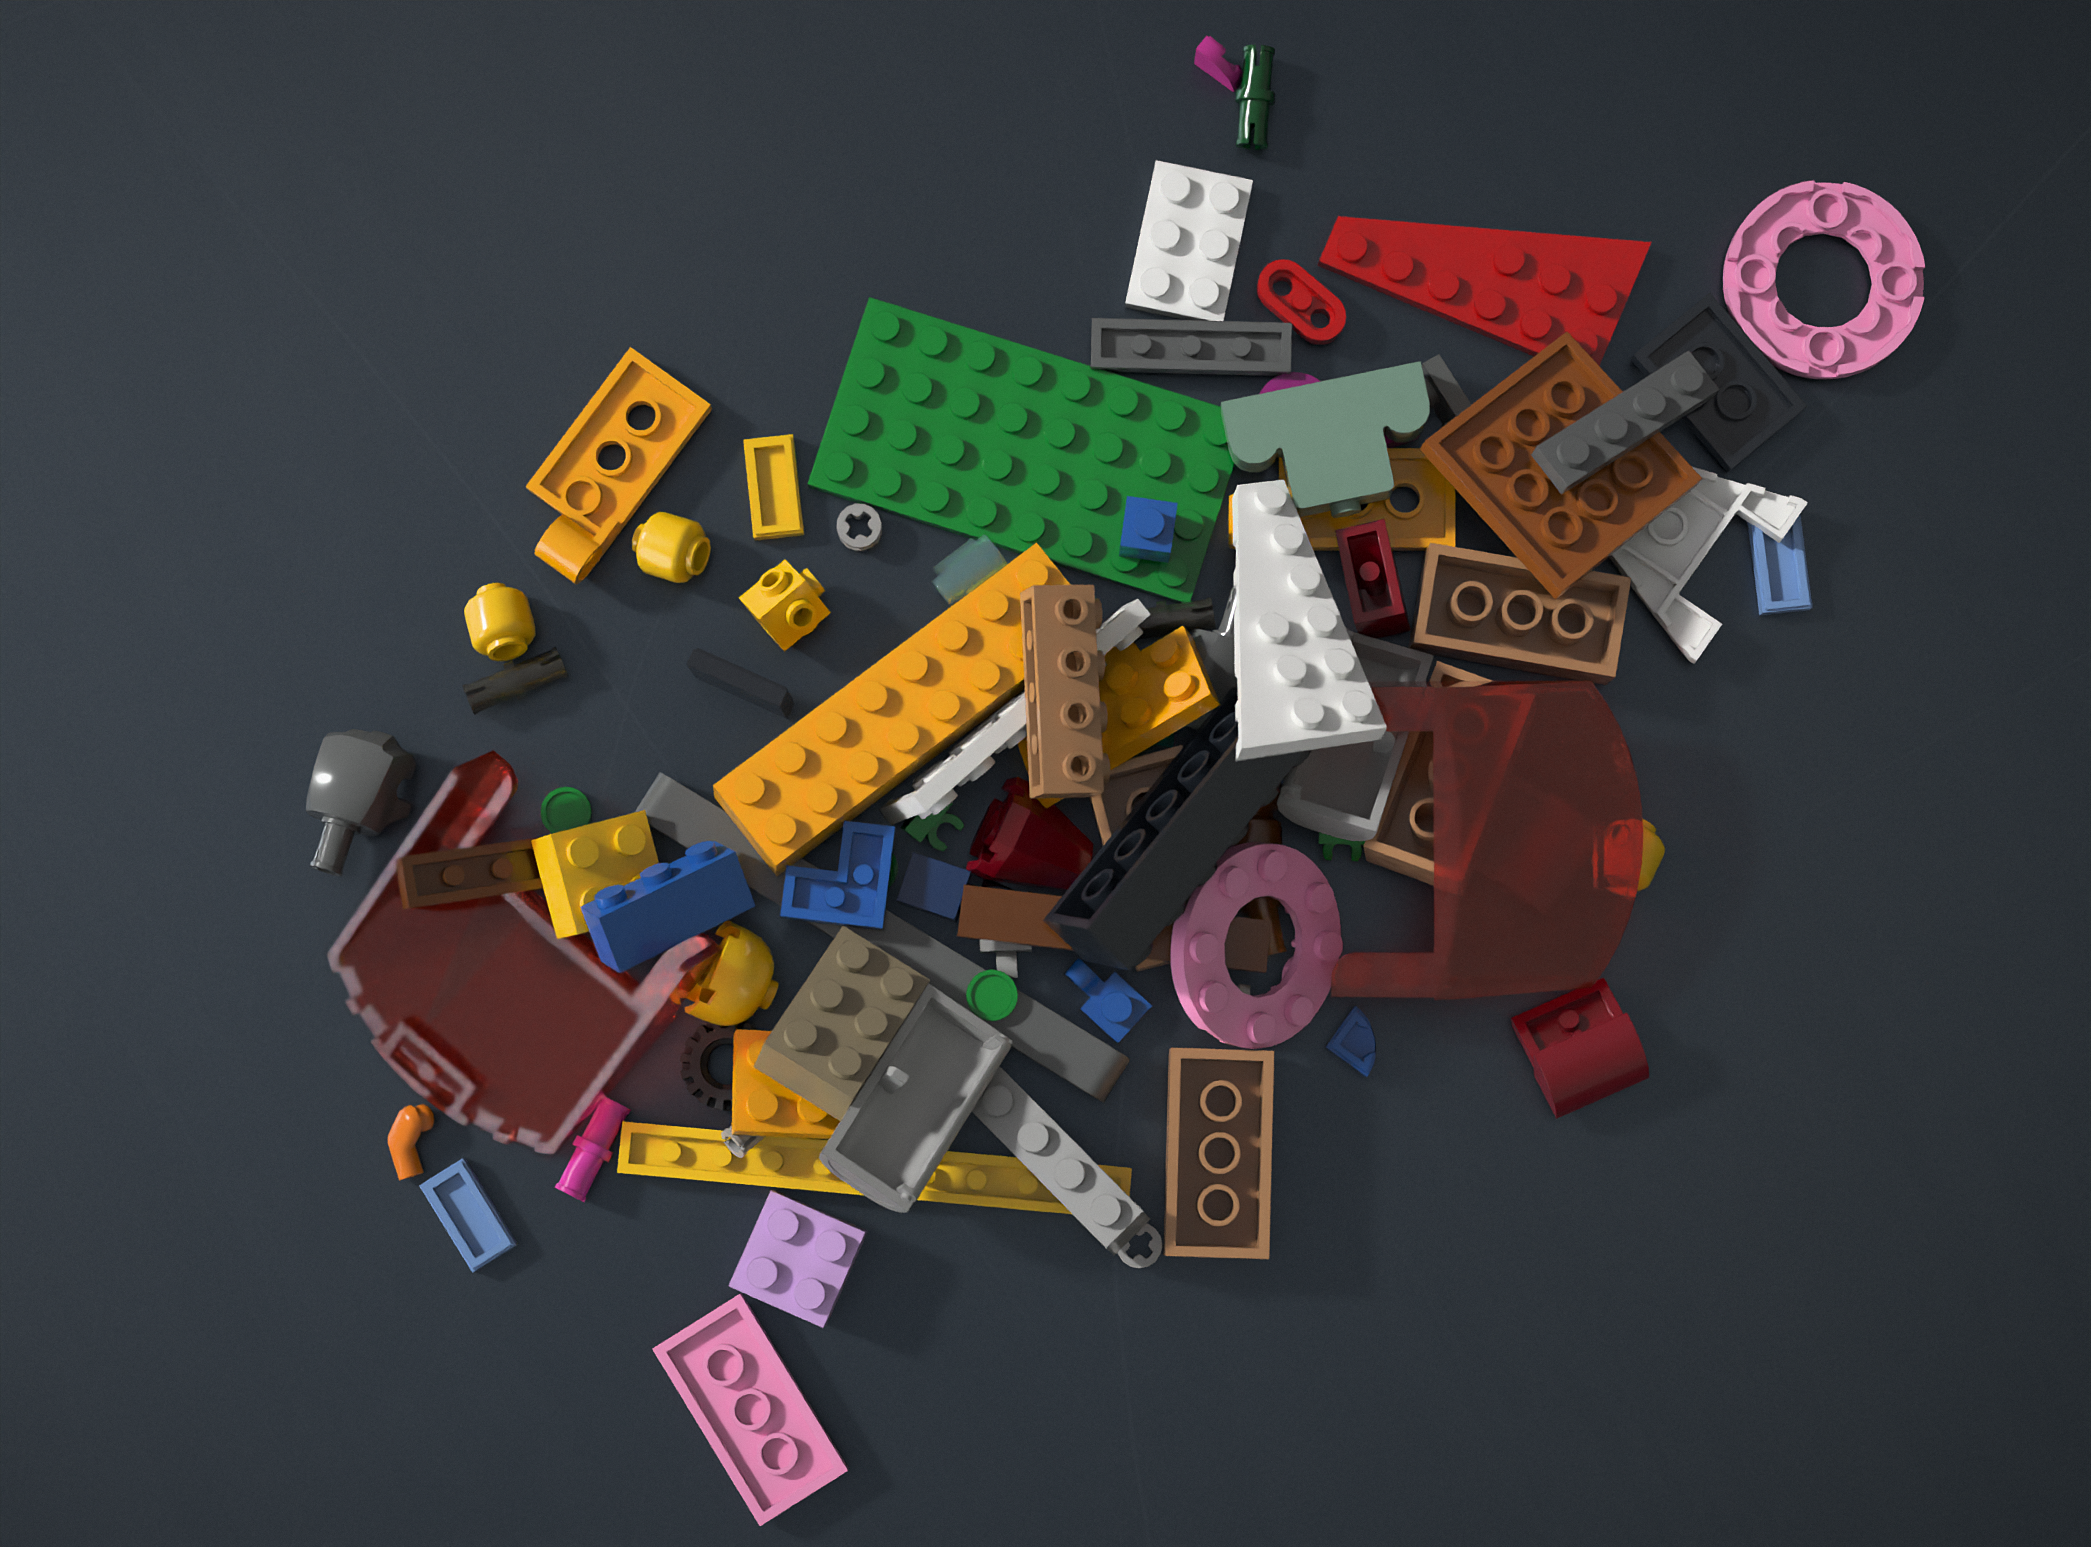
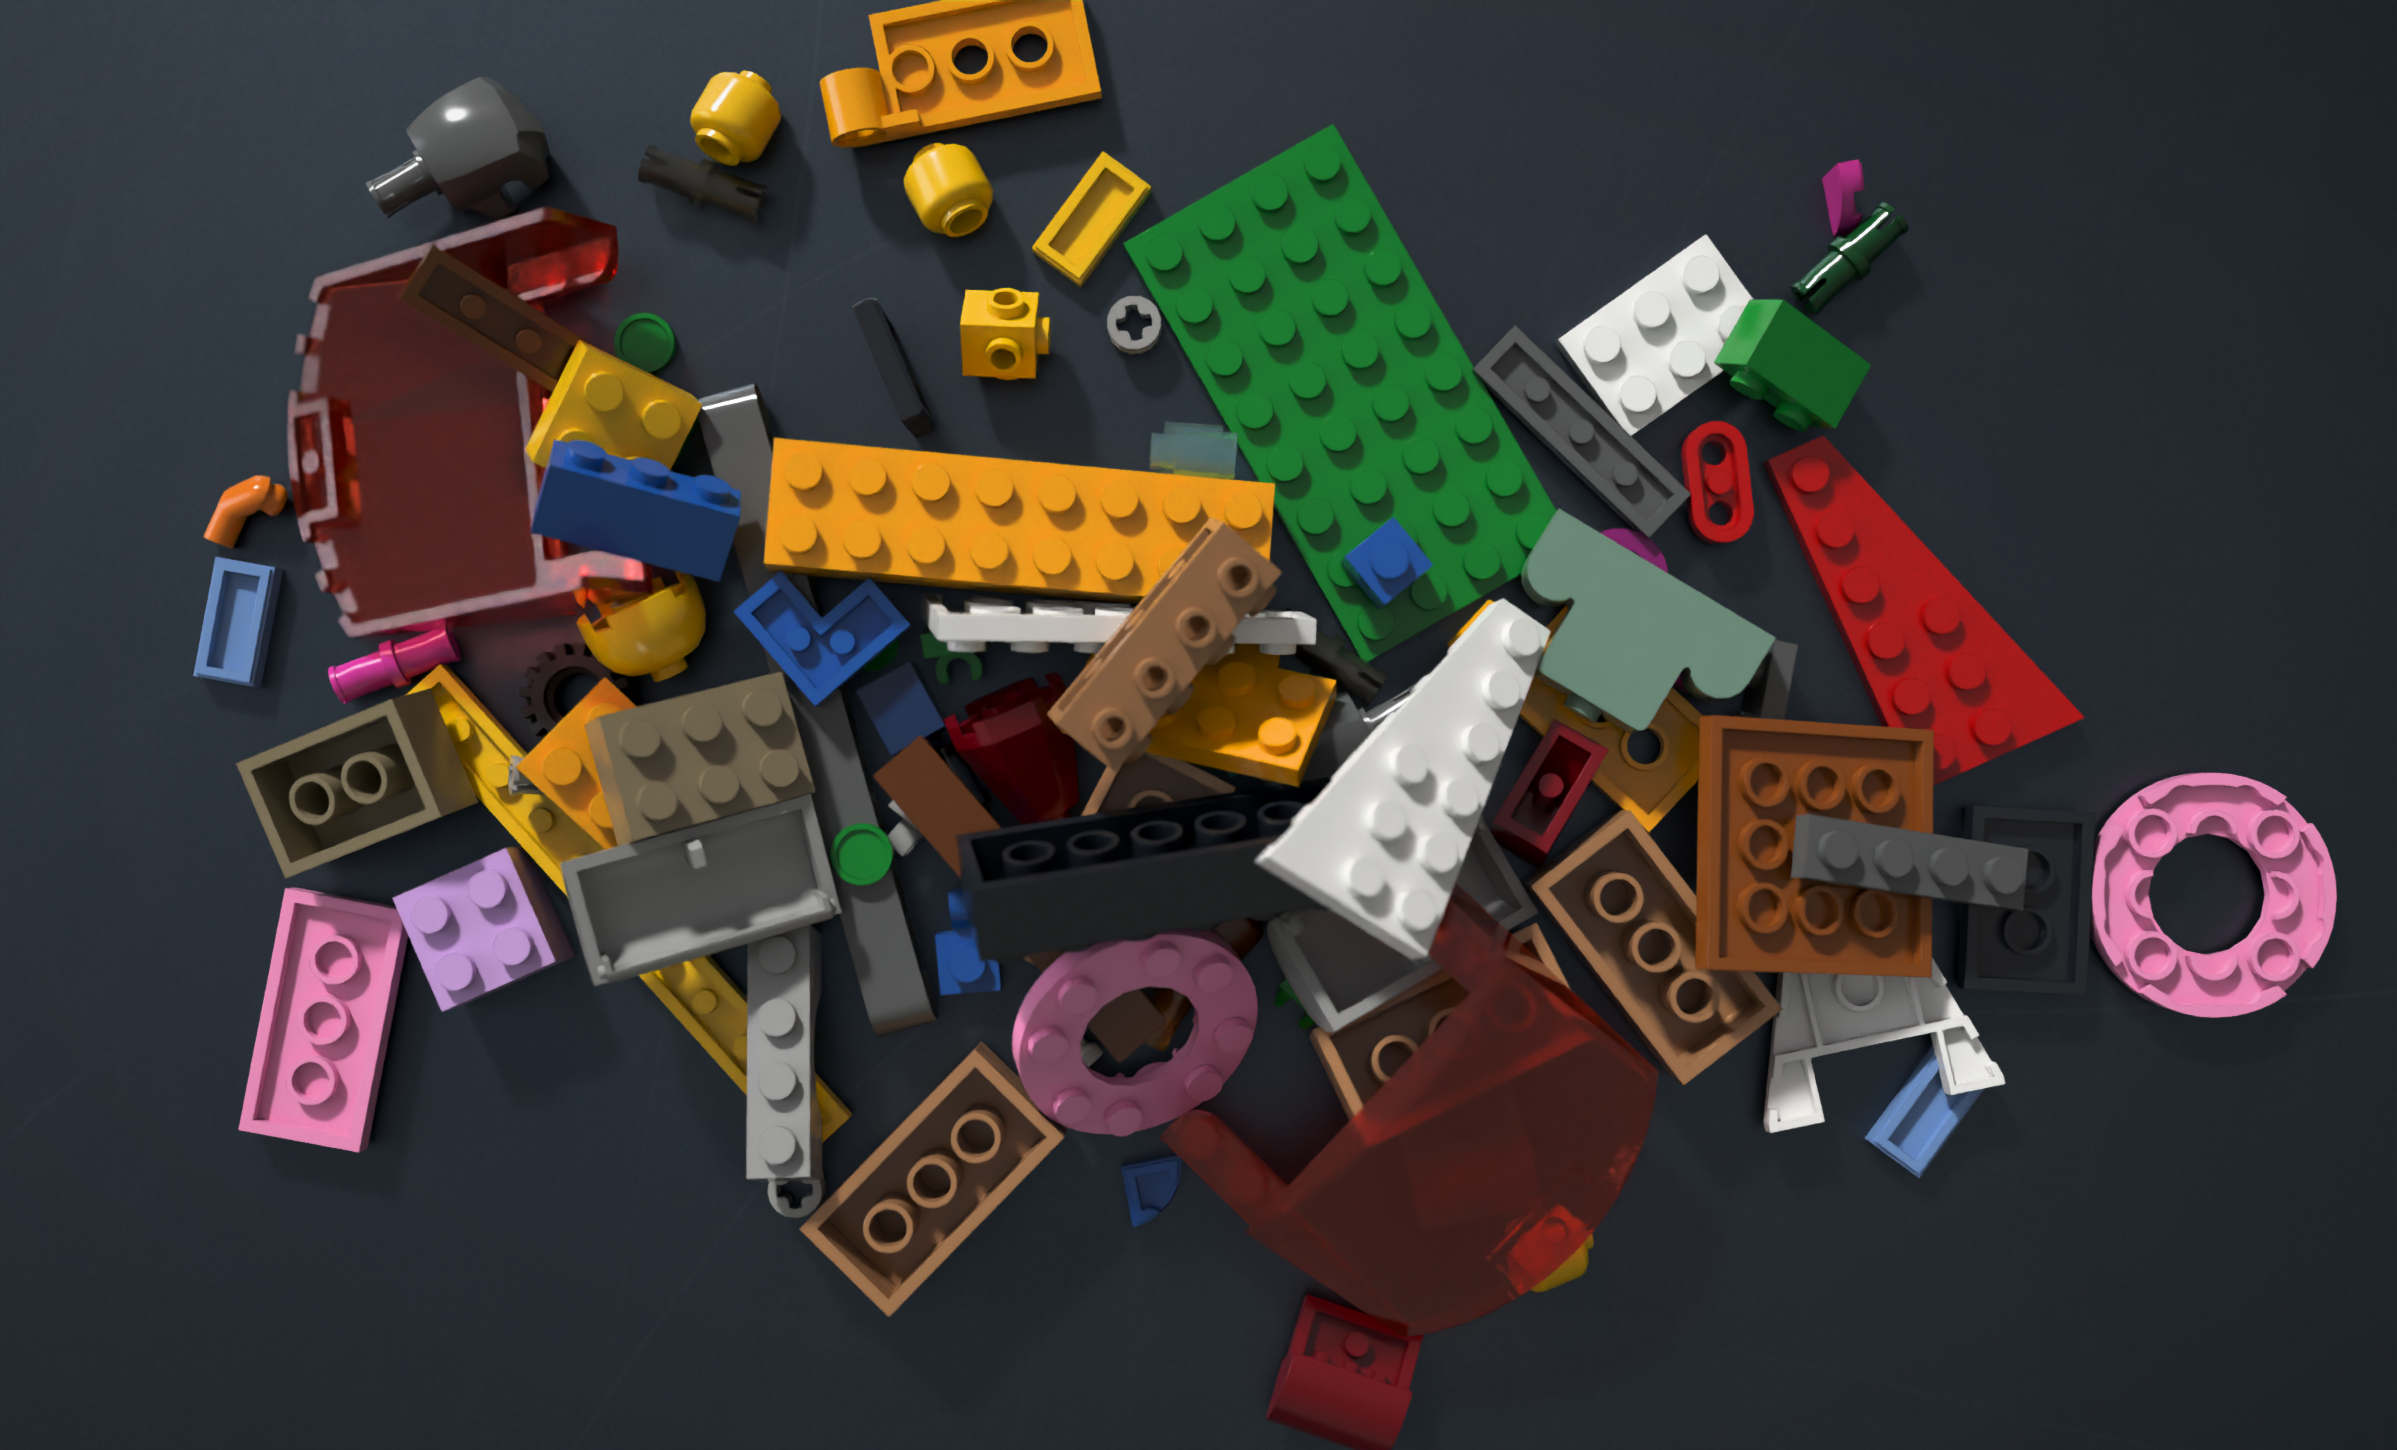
camera: 40 degrees right, 5 degrees up
none -> dark tan brick [236,688,478,879]
none -> green brick [1714,300,1871,432]

